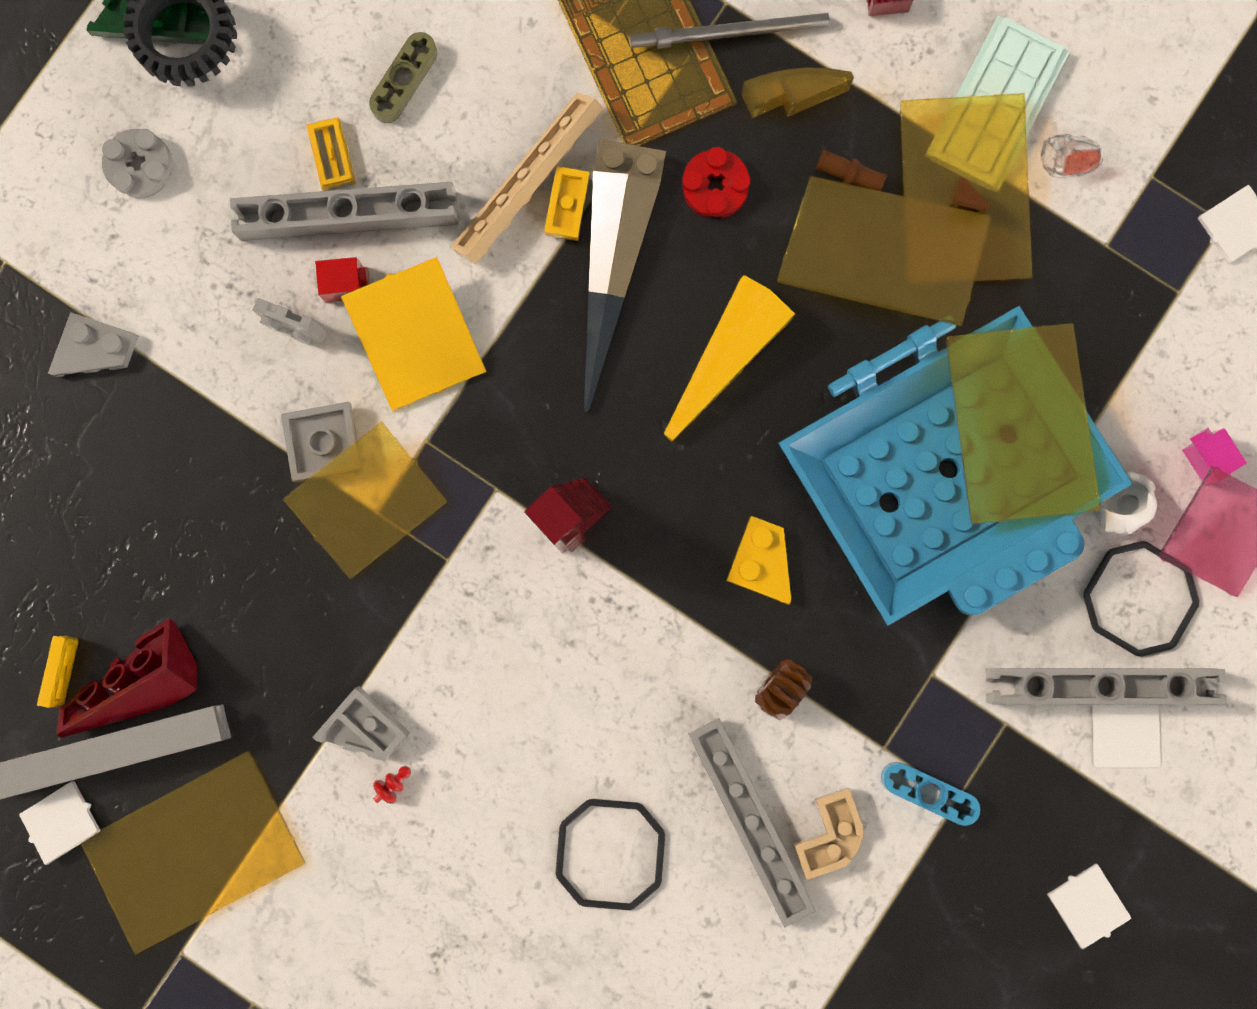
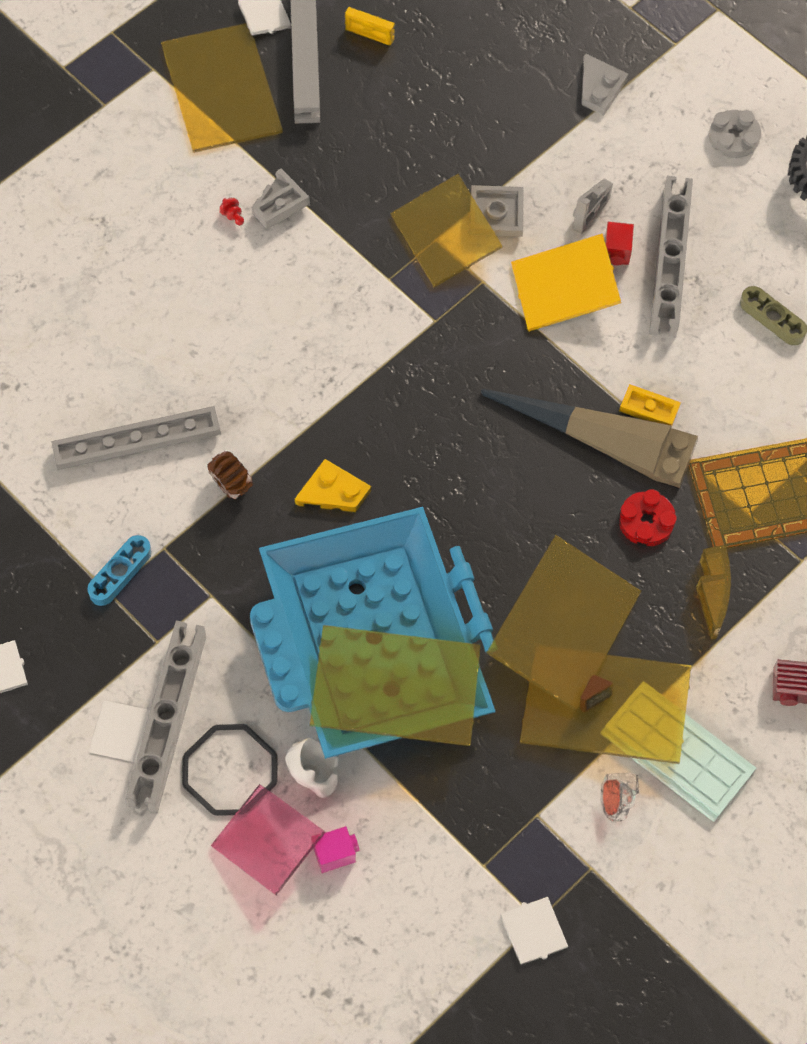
camera: 95 degrees right, 20 degrees down
dark red wedge [56,618,197,738] -> none
yellow tile [306,117,356,191] -> none
tan plate [451,93,603,264] -> none
dark red wedge [524,477,612,553] -> none
black piece [555,799,665,910] -> none
flat silver bar [629,13,830,49] -> none
yellow wedge [664,275,795,442] -> none
tan plate [793,788,864,880] -> none
reddish brown pin [816,149,887,194] -> none

